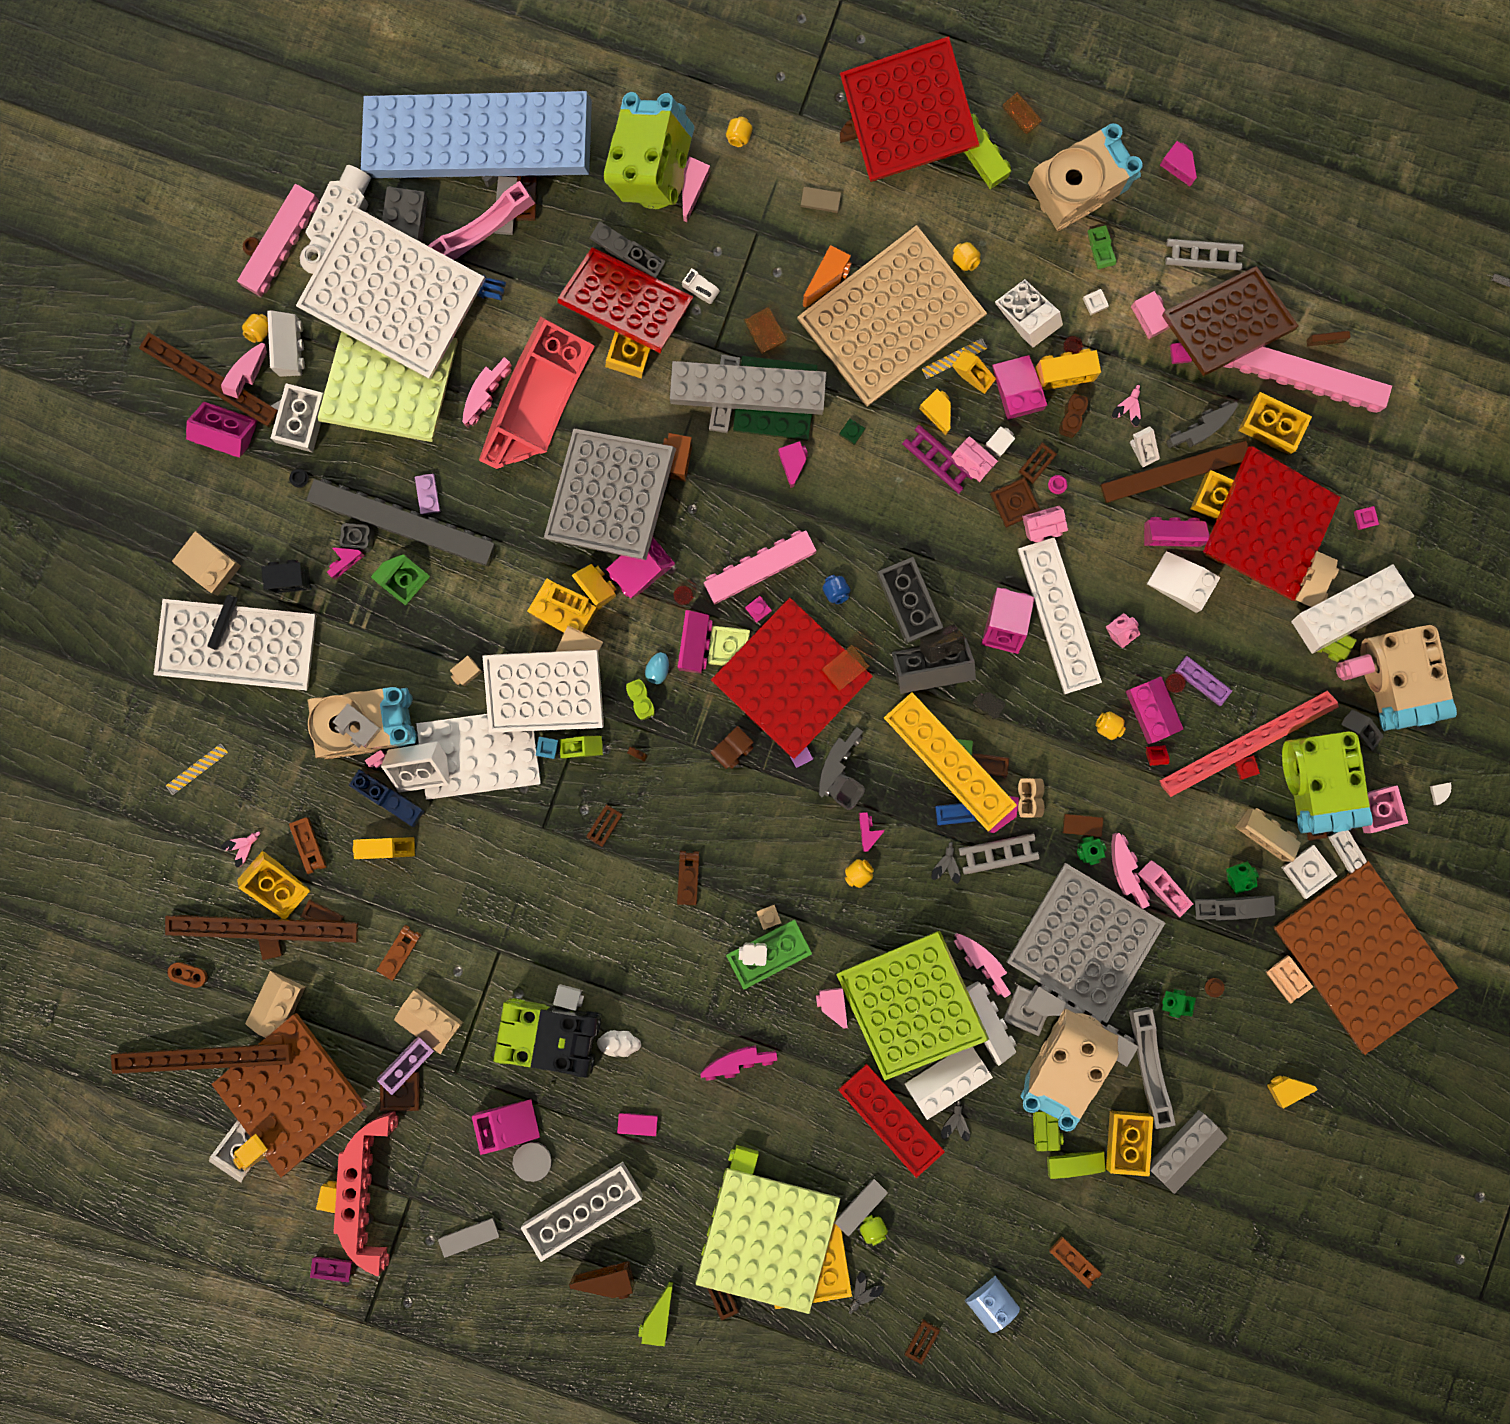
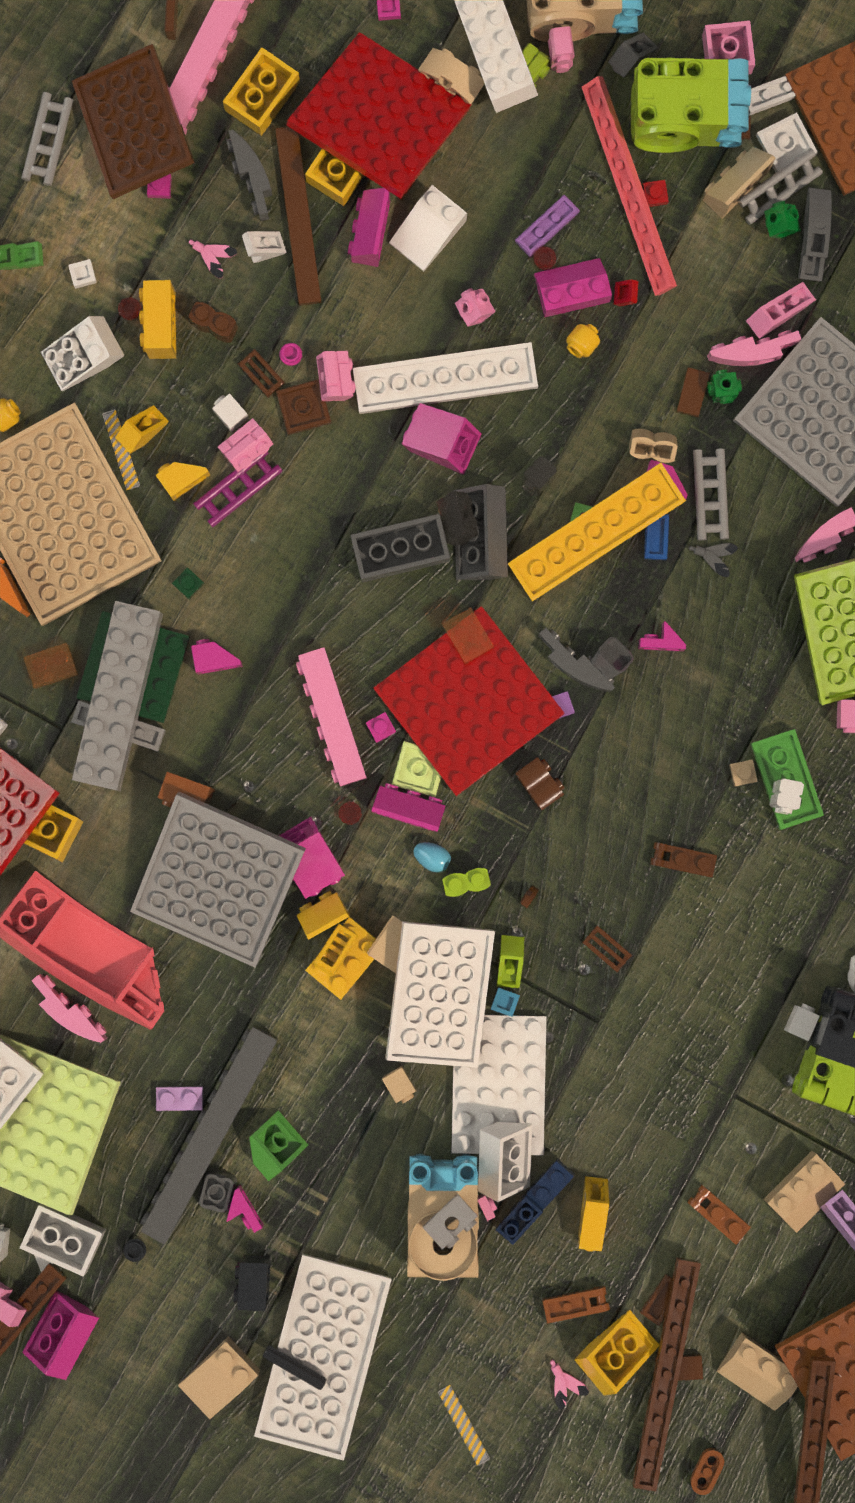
camera: 80 degrees left, 0 degrees up
blue head [822,575,851,604] -> none
yellow head [845,859,874,888] -> none
reddish brown tile [972,753,1009,777] -> none
dark pink slope [992,355,1047,420] -> none
bright pink brick [1131,291,1170,339] -> none
none -> light grey bar [738,148,823,225]

